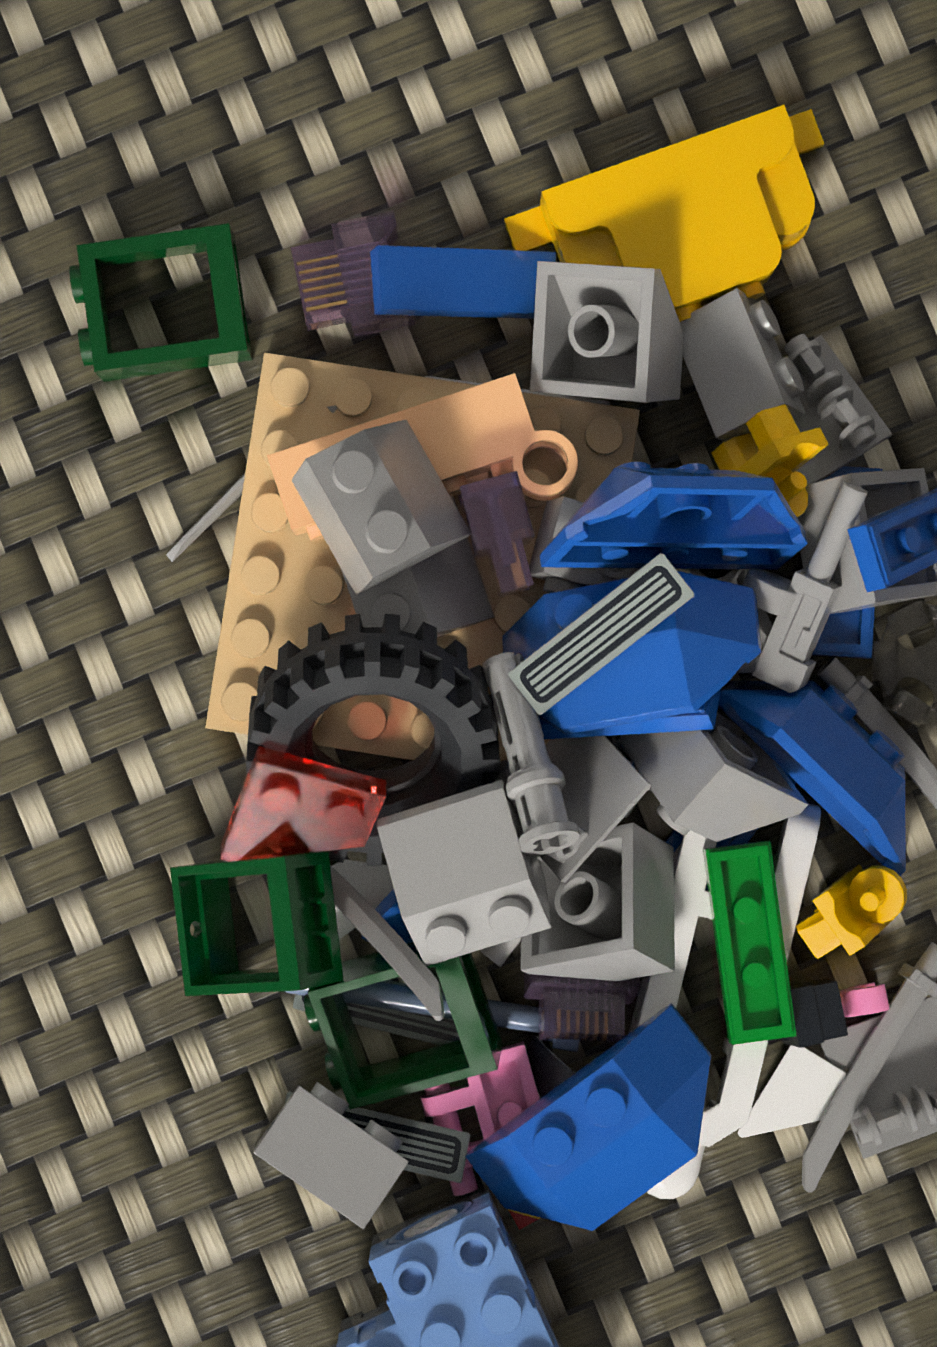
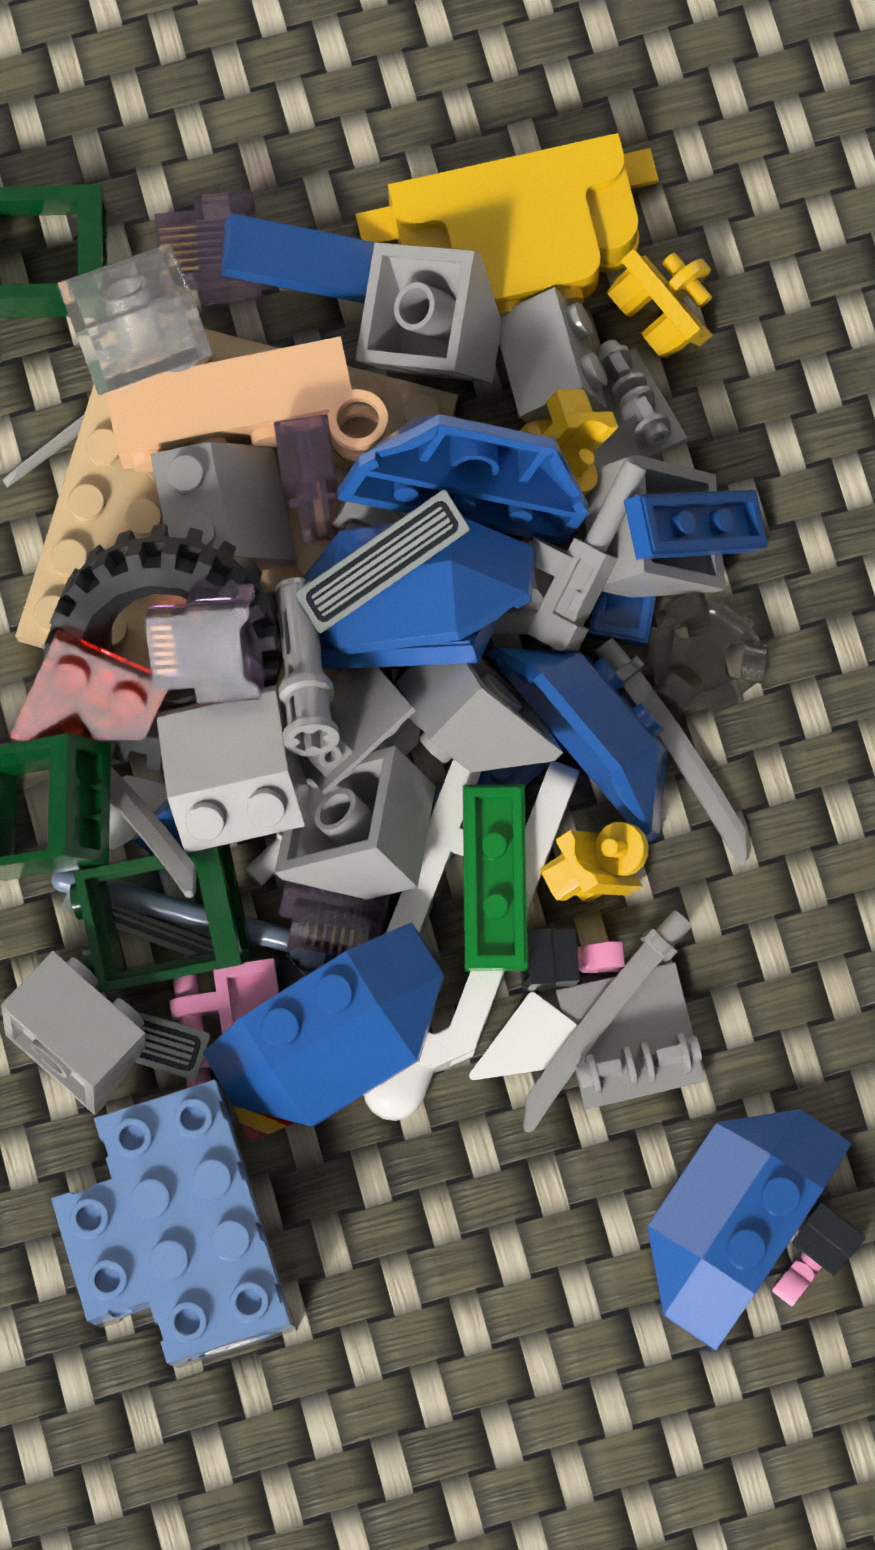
camera: 15 degrees right, 10 degrees down
light grey slope [292,420,471,596] -> none
none -> clear brick [57,243,213,396]
none -> piece [144,584,265,704]
none -> yellow hips [607,249,713,359]

